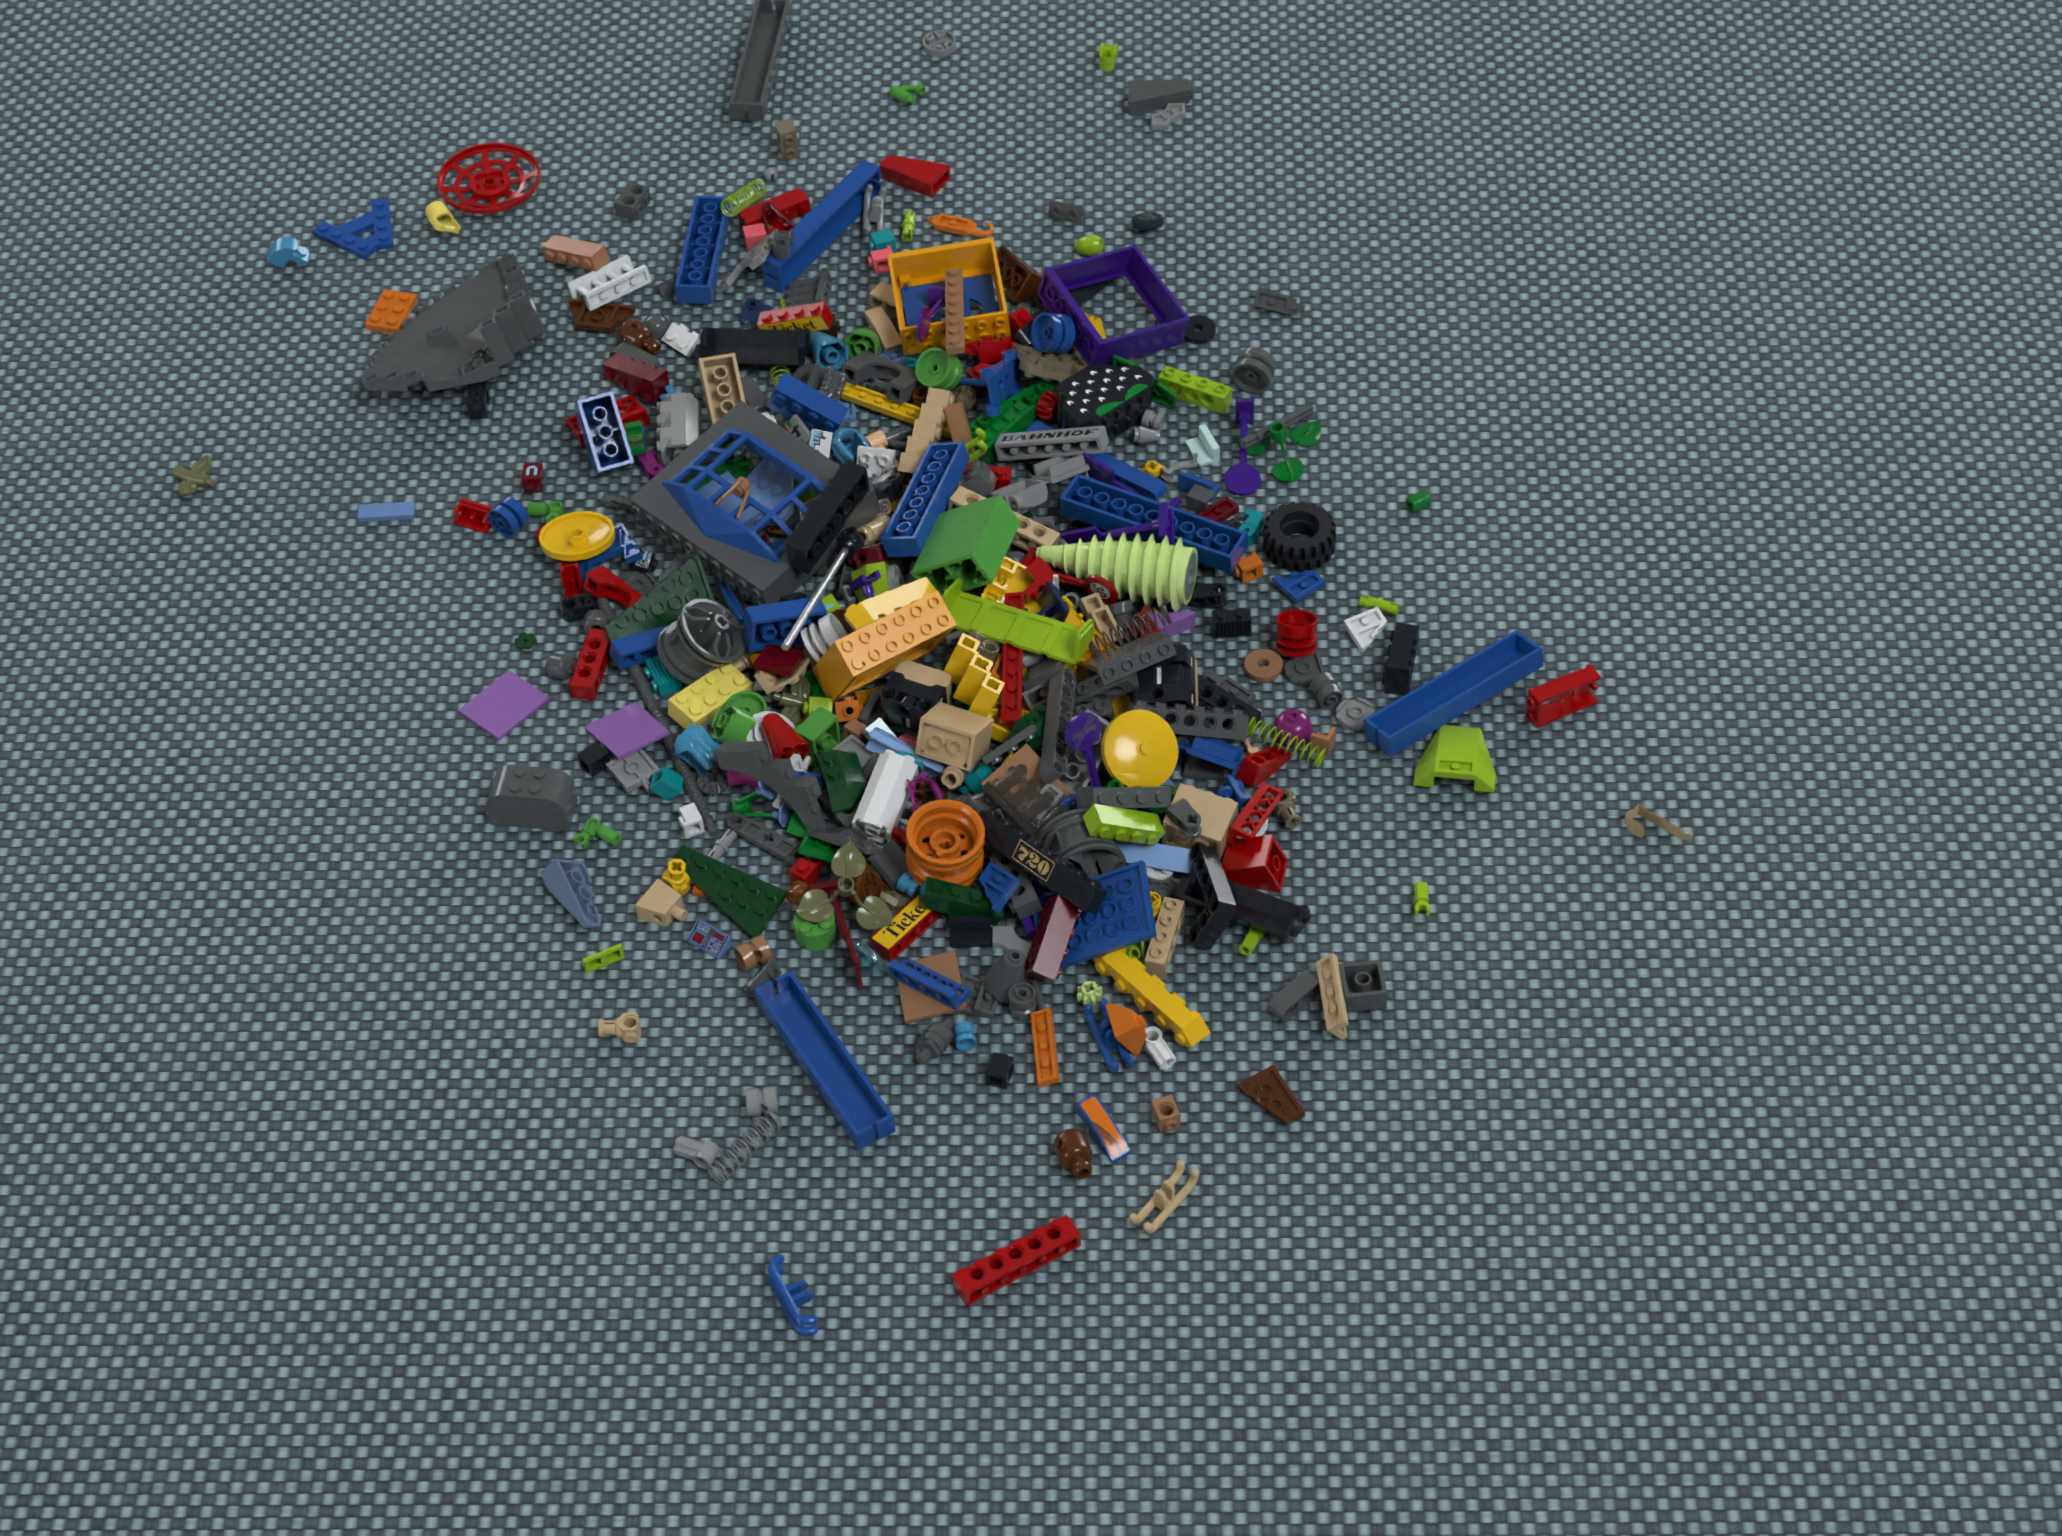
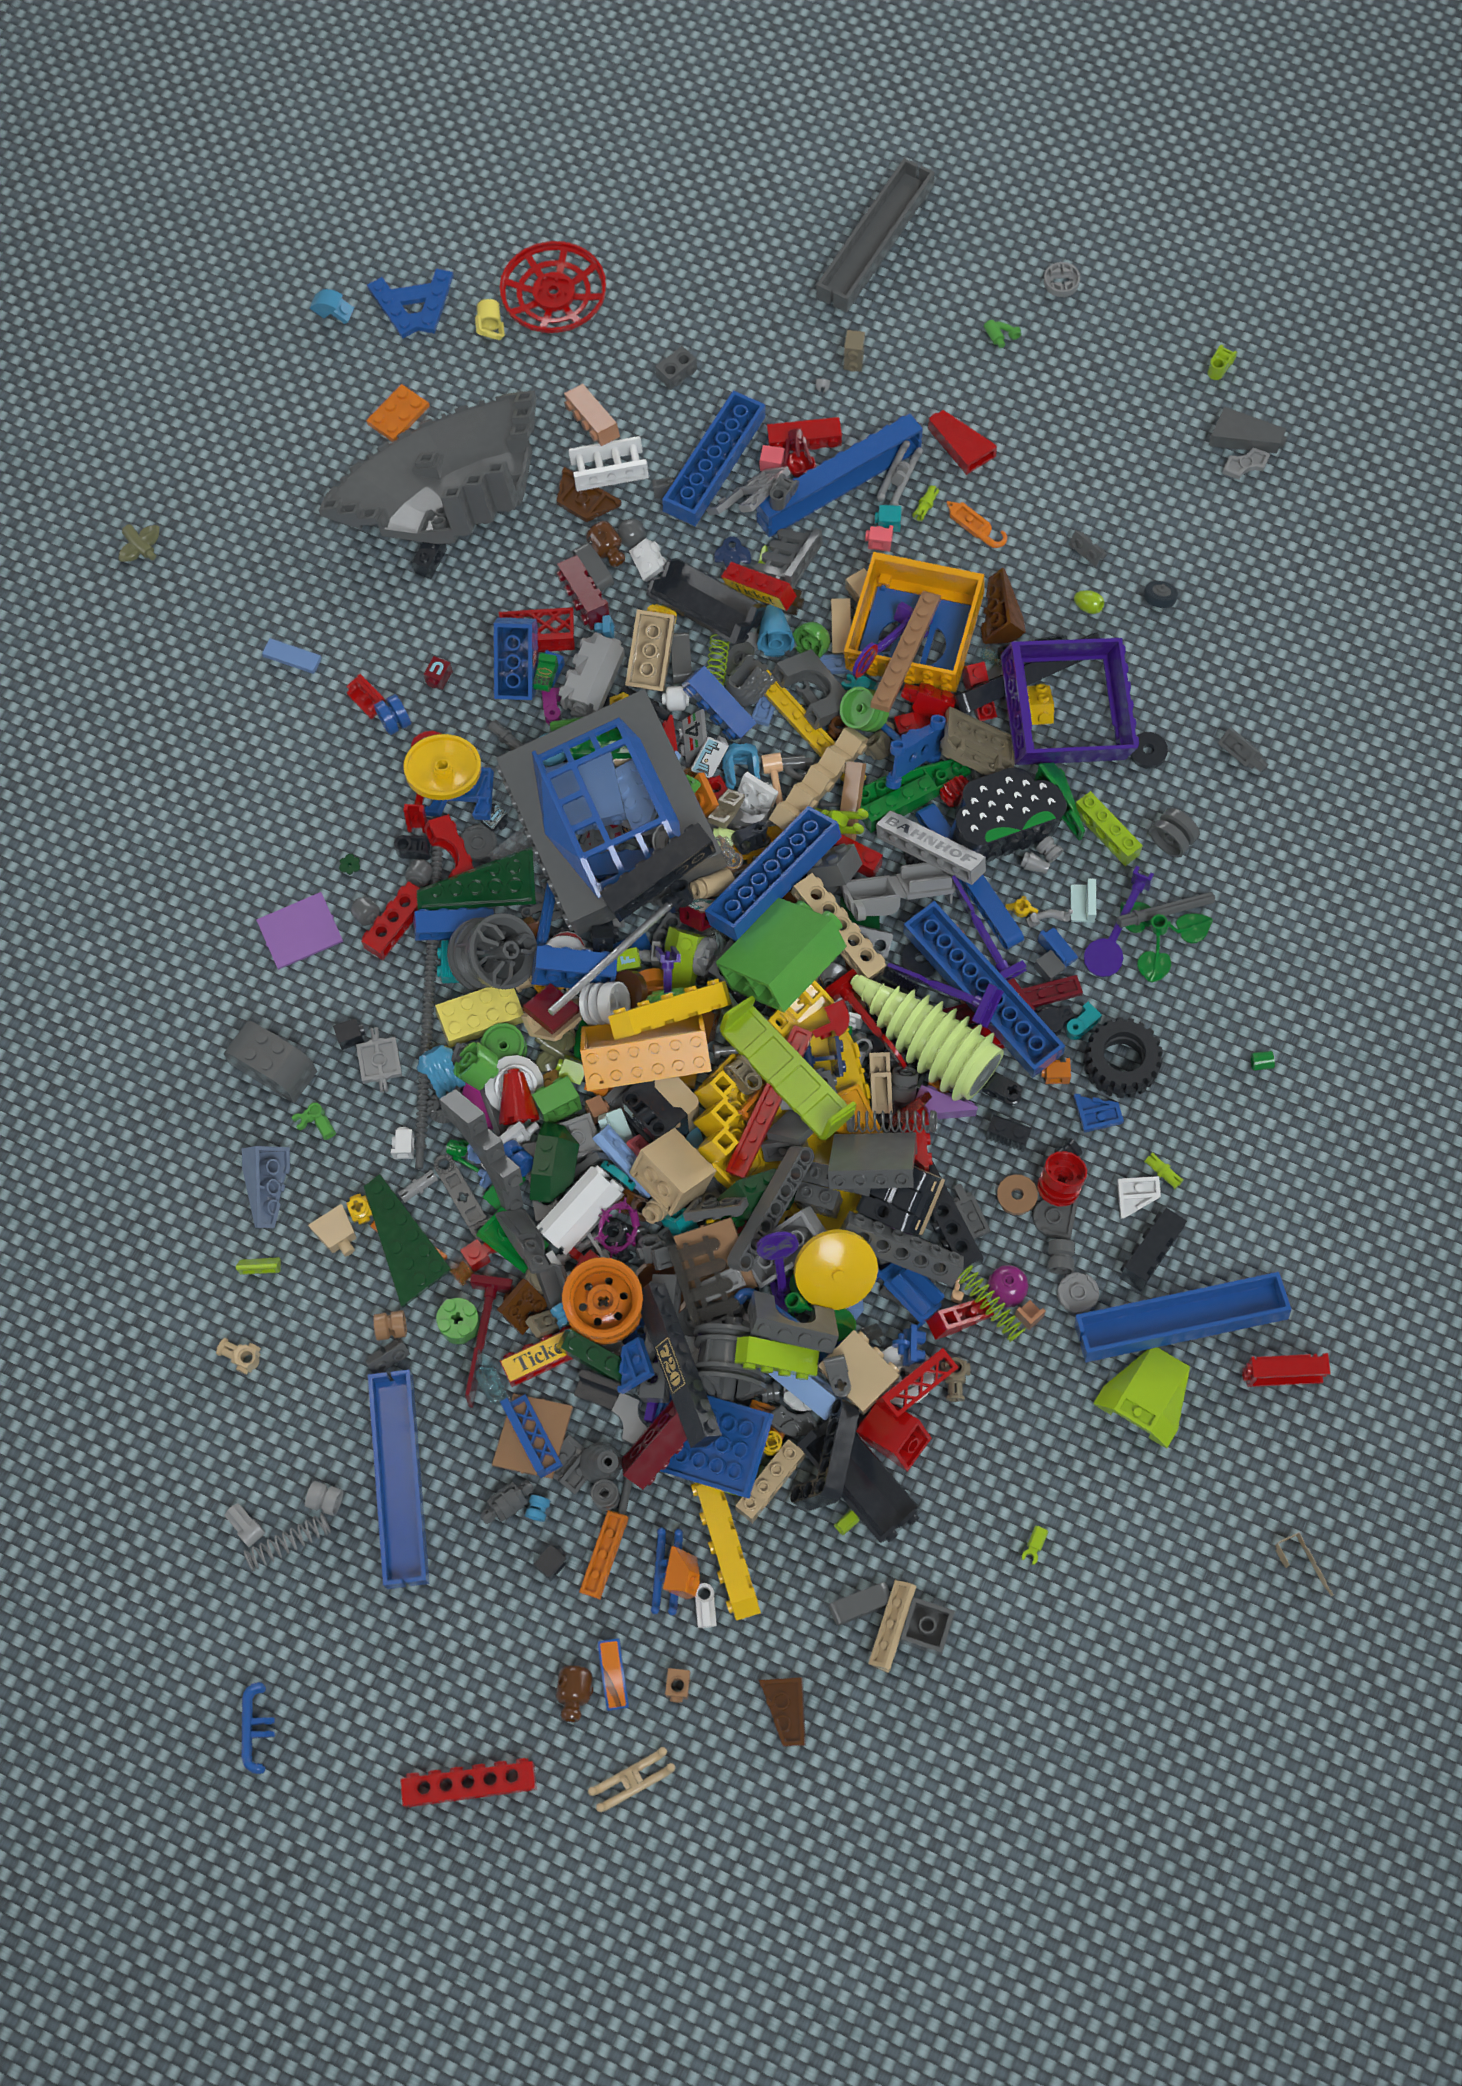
camera: 25 degrees right, 20 degrees up
bright green bar [527,501,564,524] -> none
medium lavender piece [585,701,670,760] -> none
teal brick [650,766,684,801] -> none
slope [686,919,732,959] -> none
medium nougat plant [715,477,751,519] -> none
lime piece [721,180,766,217] -> none
olive plant [796,841,892,930] -> none
blue wheel [1030,312,1075,354] -> none
yellowish green gear [1077,981,1102,1007] -> none

